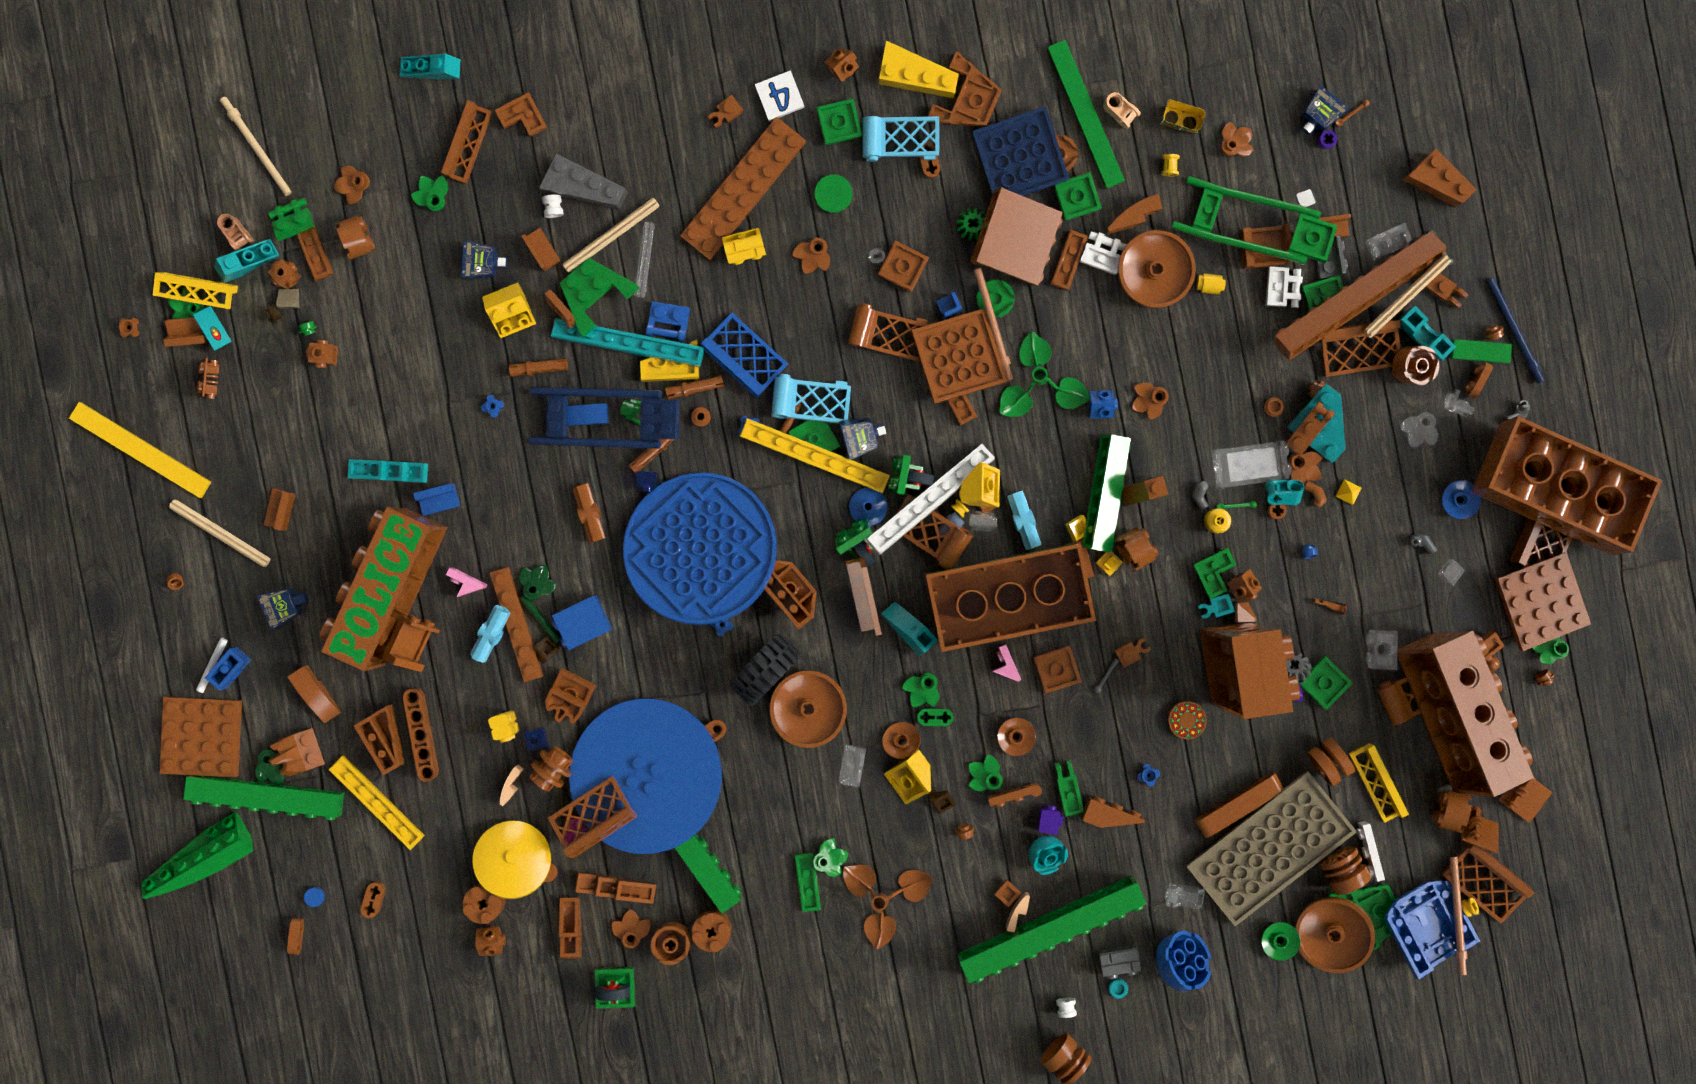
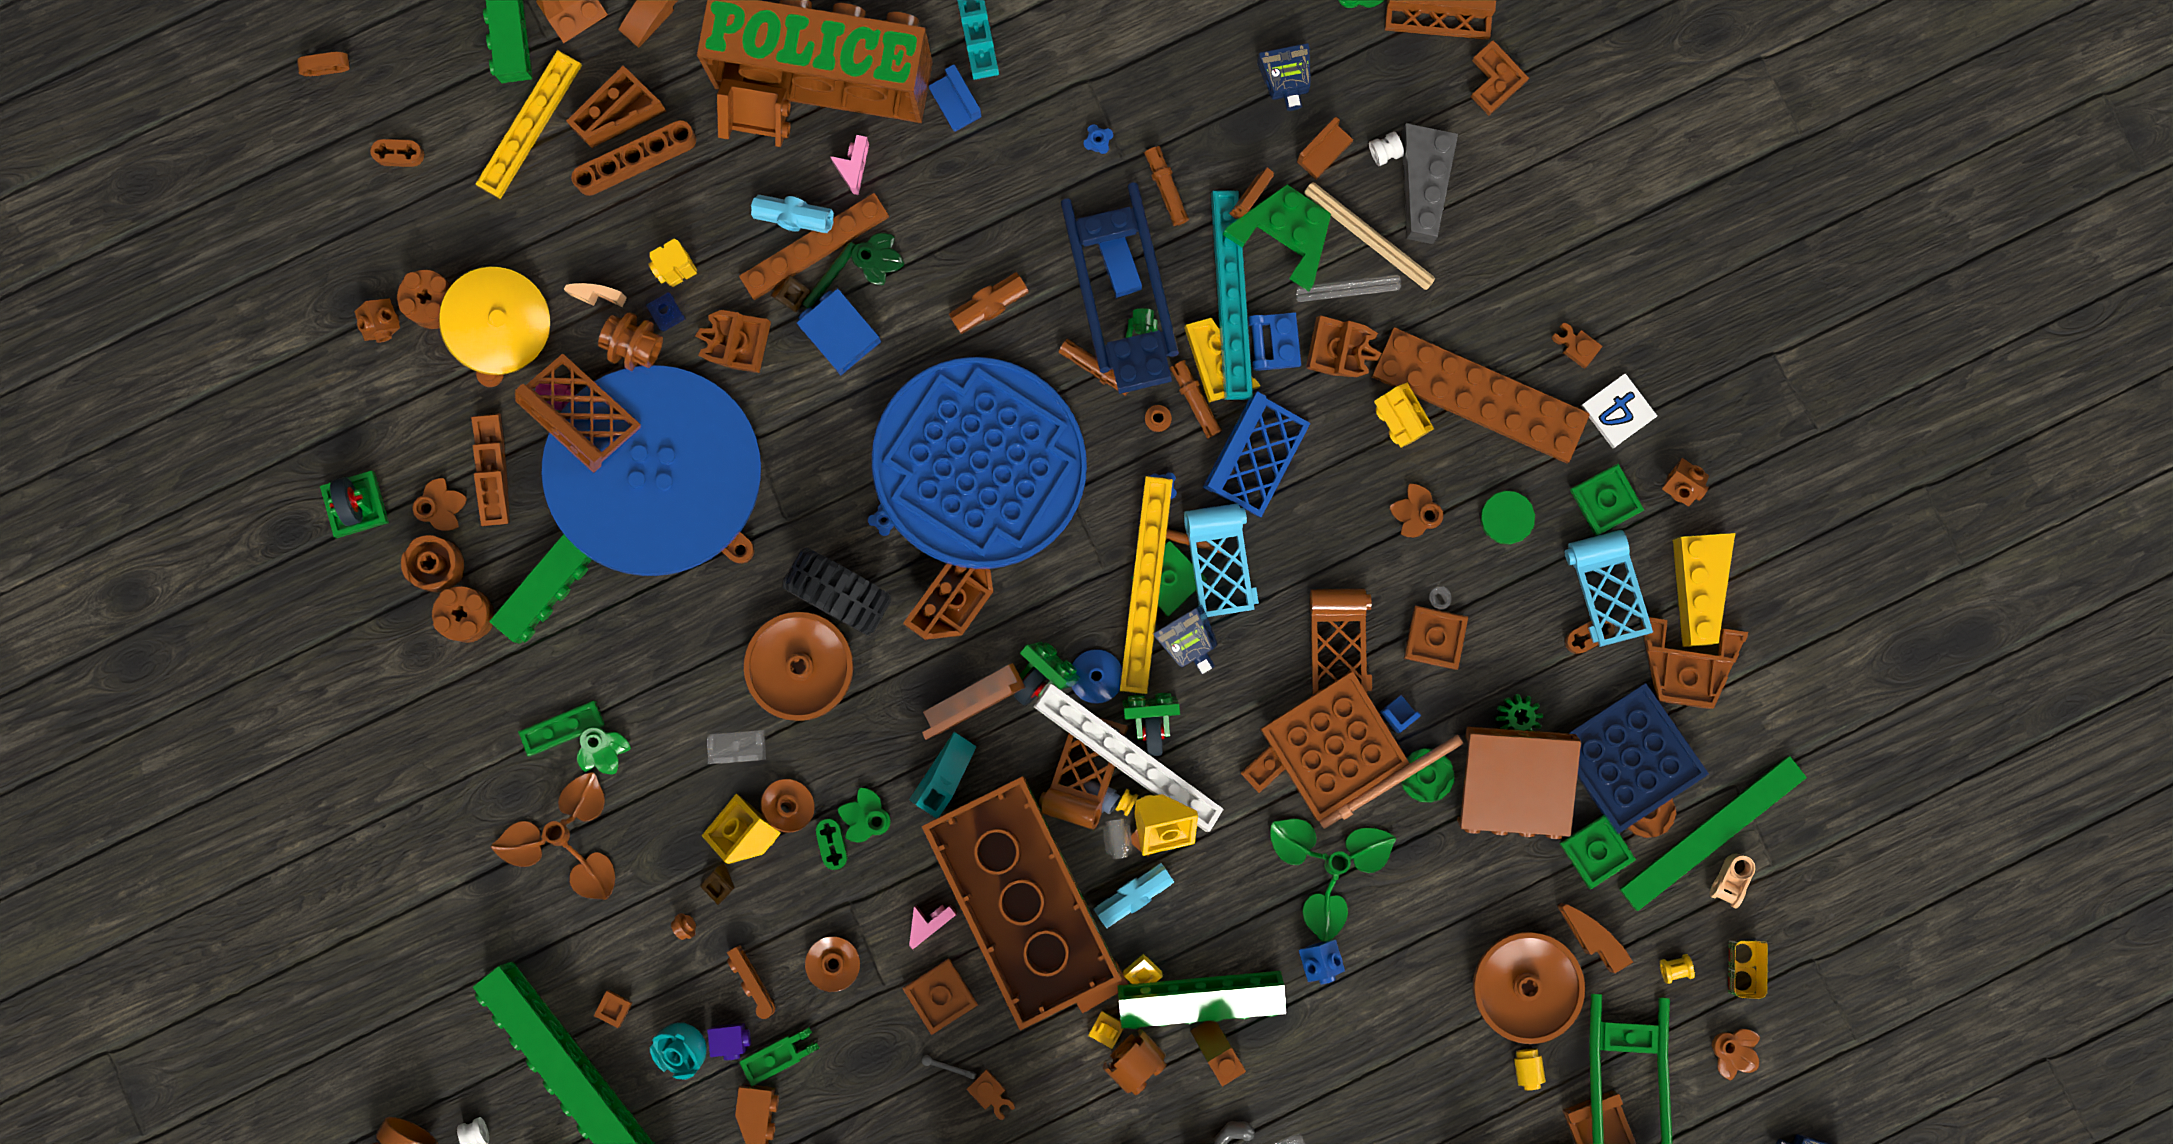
camera: 75 degrees right, 5 degrees down
blue tile [304,887,325,907] -> none
yellow slope [483,283,536,338] -> none
dark orange slope [559,898,582,959] -> none
clear blue plate [636,472,658,492] -> none
green plate [969,754,1003,791] -> none
light nougat slope [1006,892,1030,932] -> none
dark orange tile [1050,230,1088,291] -> none
white plate [1080,231,1127,275] -> none
dark orange plate [1132,383,1169,420] -> none
none -> dark orange plate [1306,315,1382,377]

